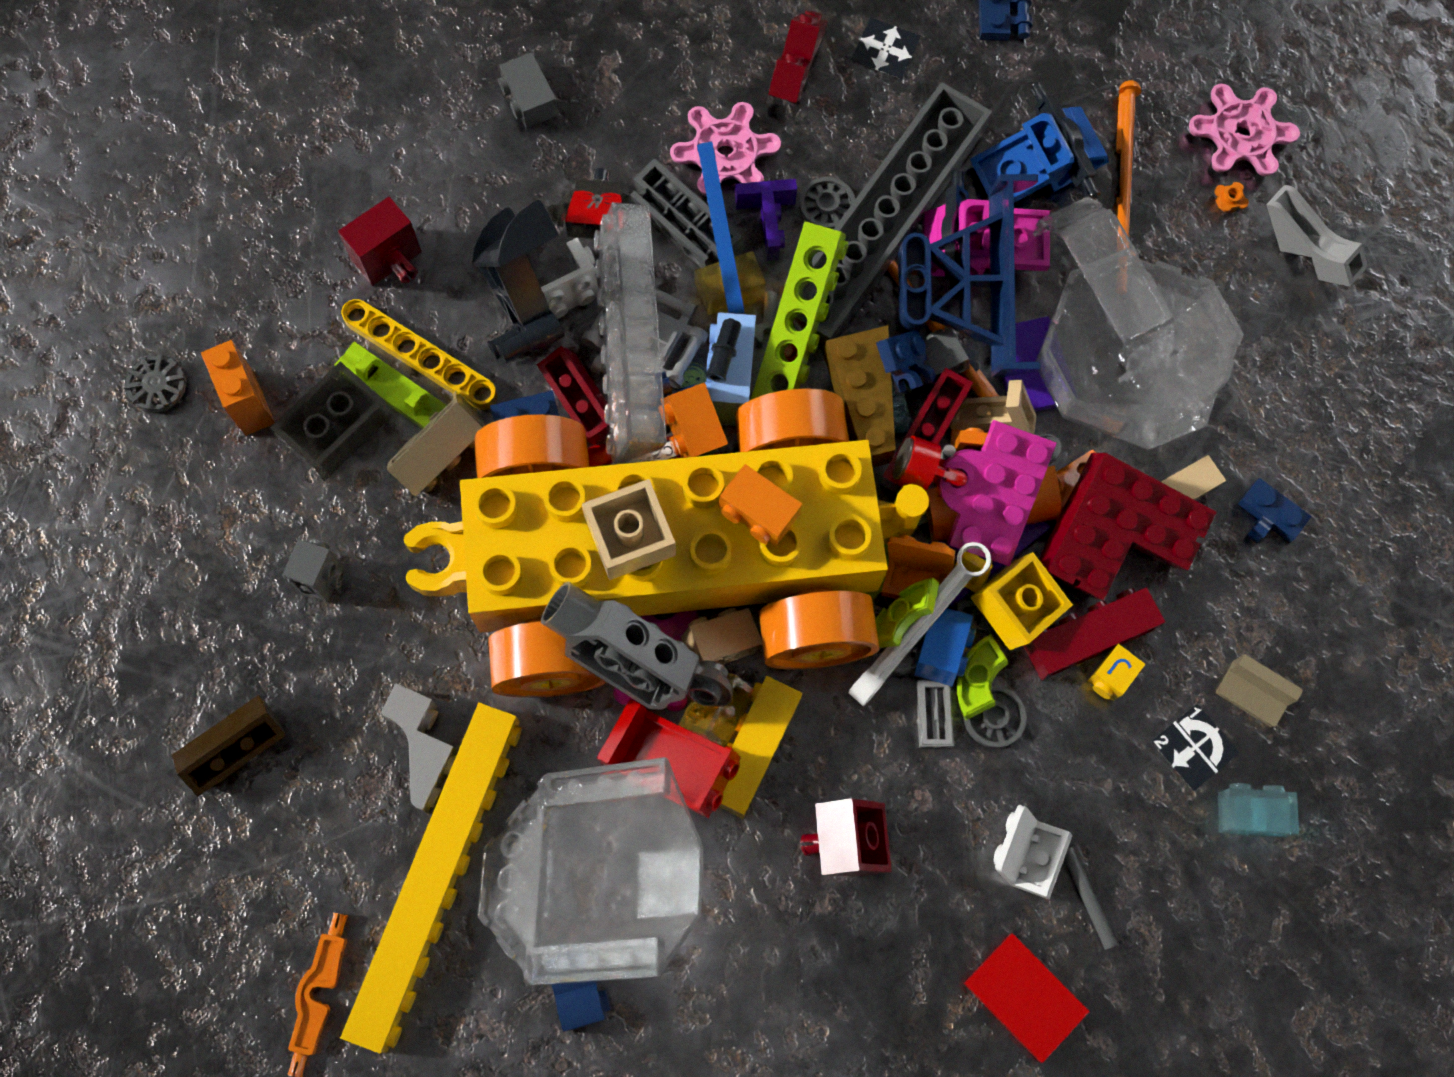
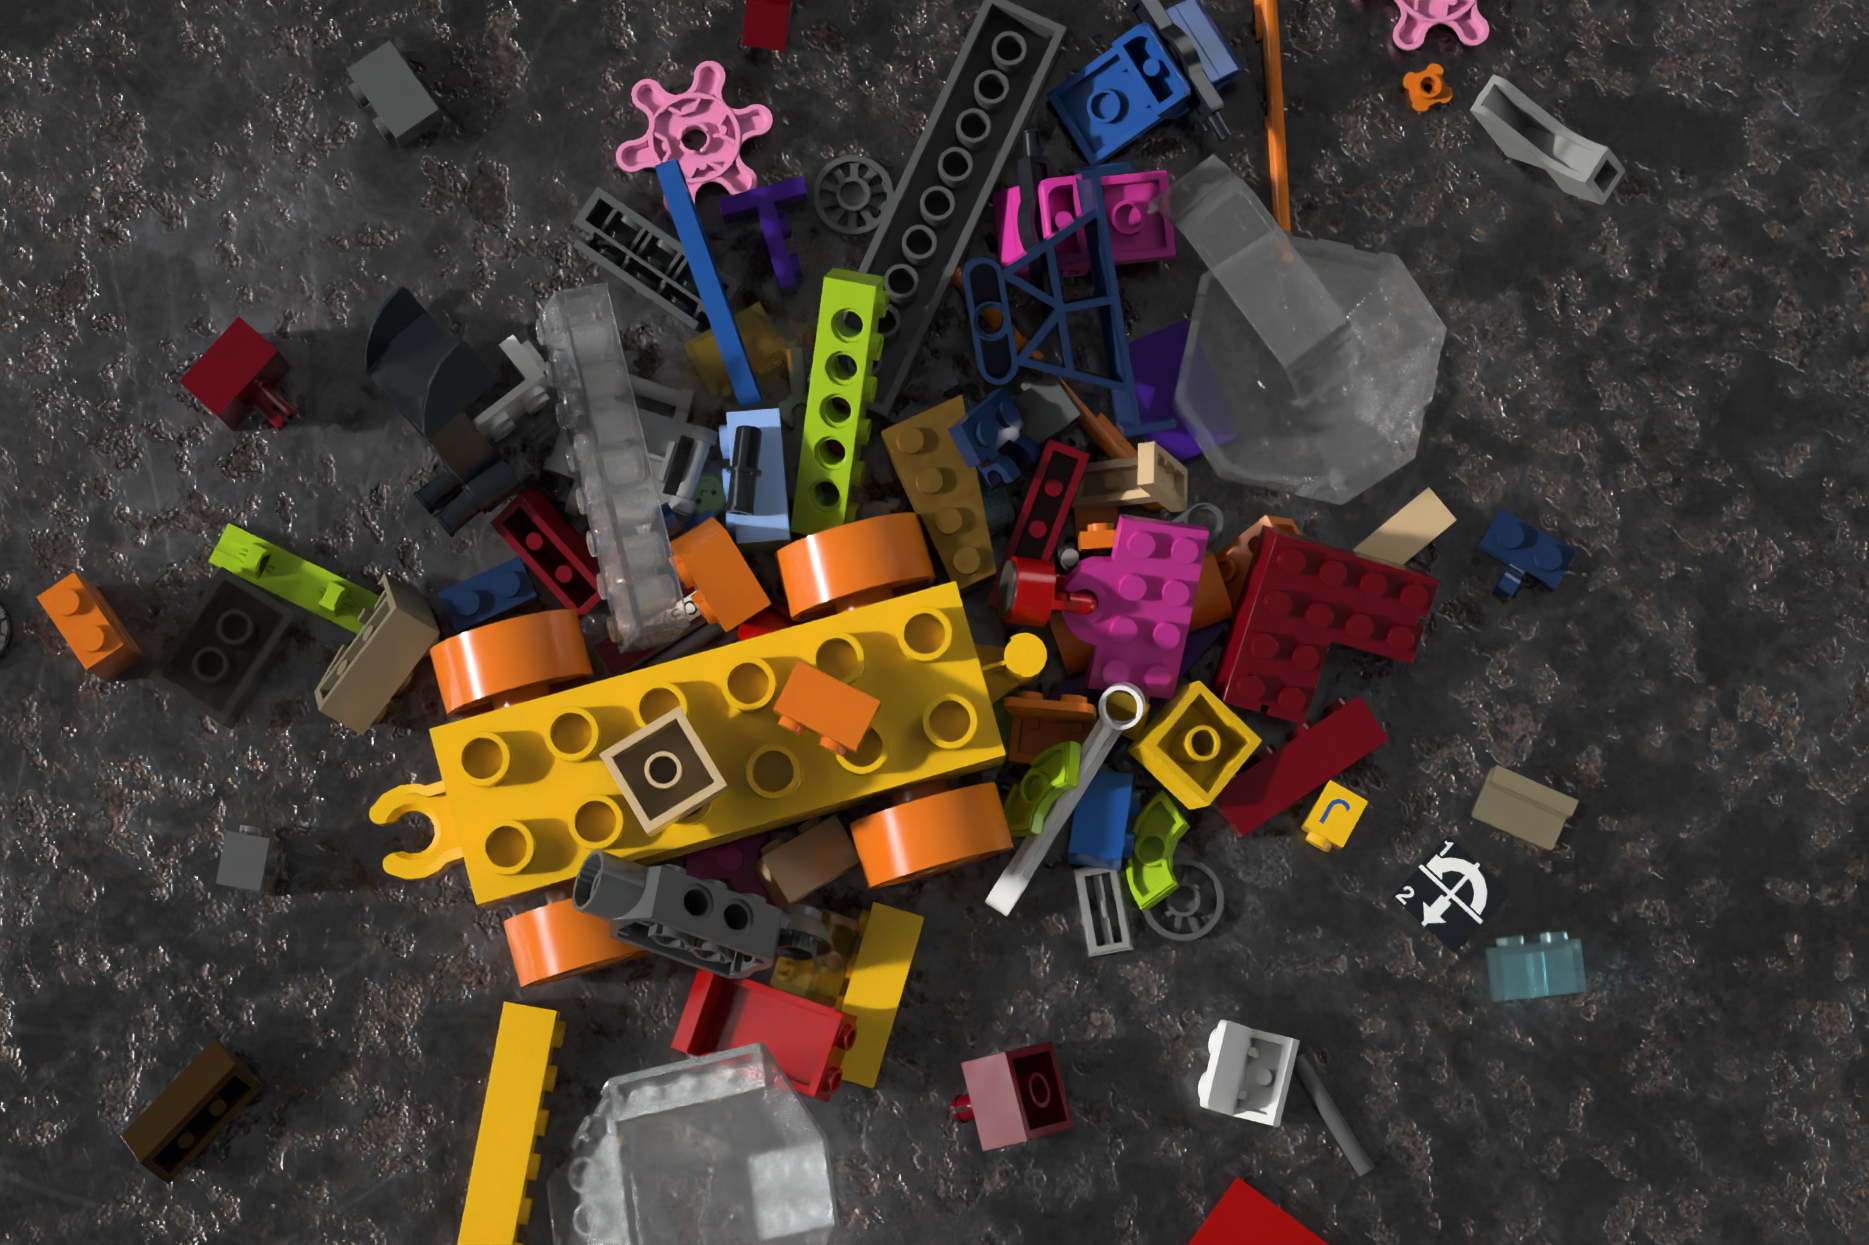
camera: 10 degrees left, 10 degrees up
yellow beam [341,299,497,410] -> none
light grey arch [380,683,458,814] -> none
torso [546,168,641,241] -> none
red tile [588,444,612,467] -> none

